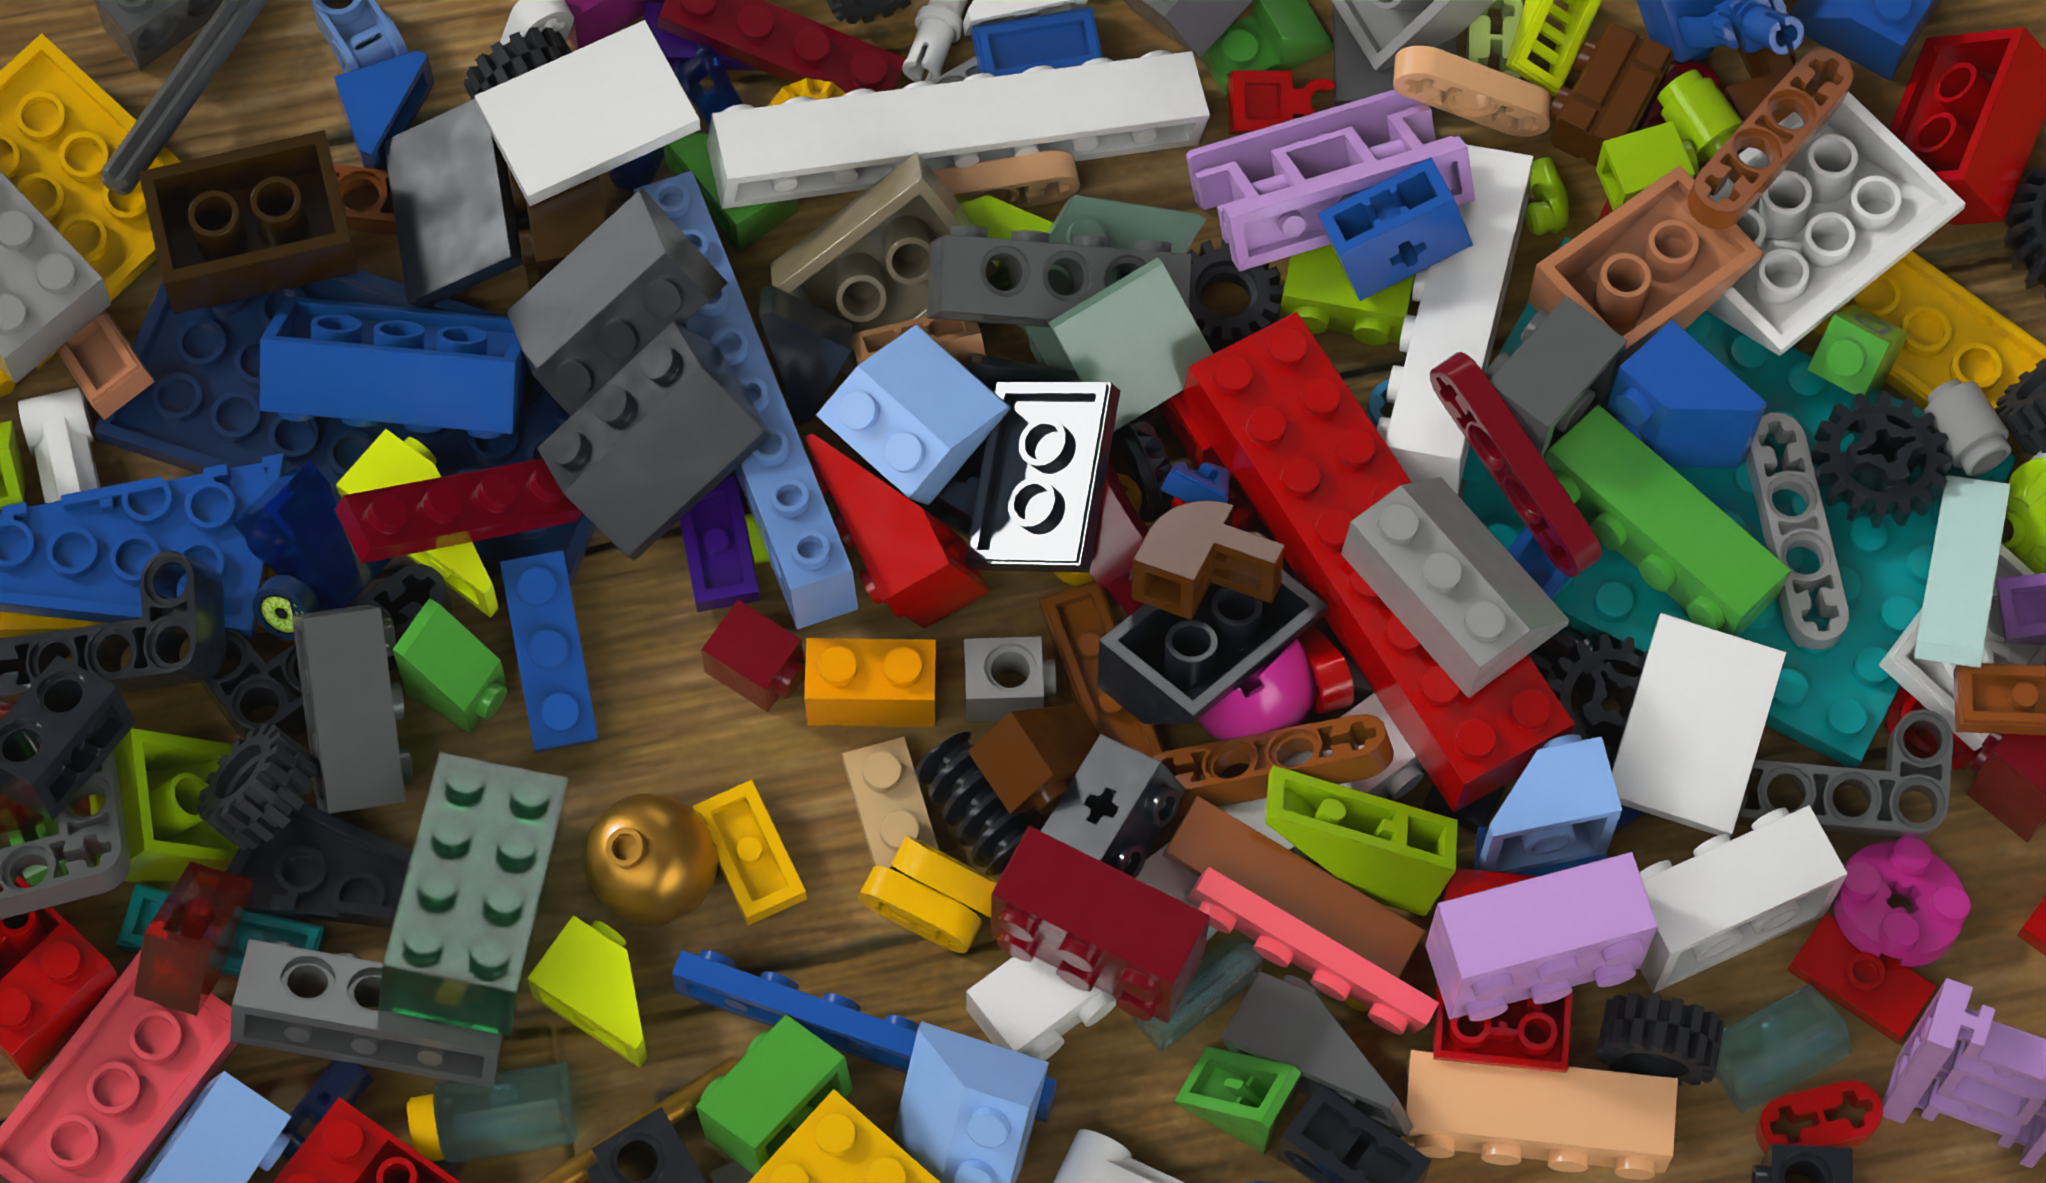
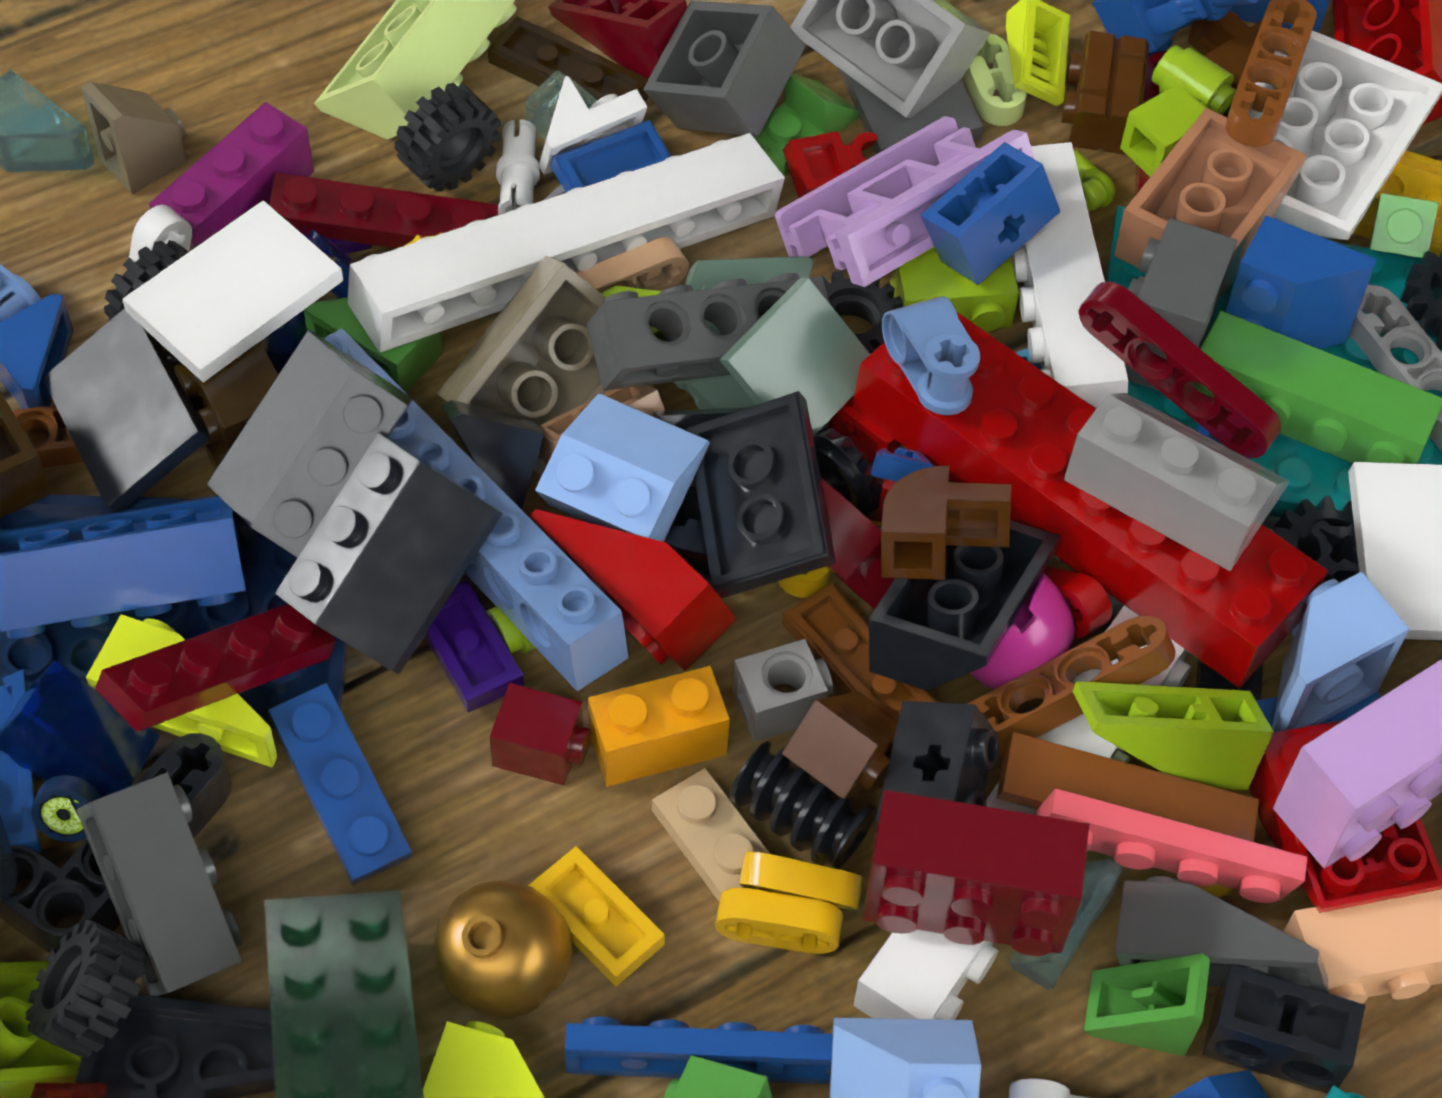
camera: 20 degrees left, 10 degrees down
bright green slope [393,598,507,734] -> none
light nougat beam [1393,46,1551,137] -> none
none -> medium blue piece [882,296,980,415]

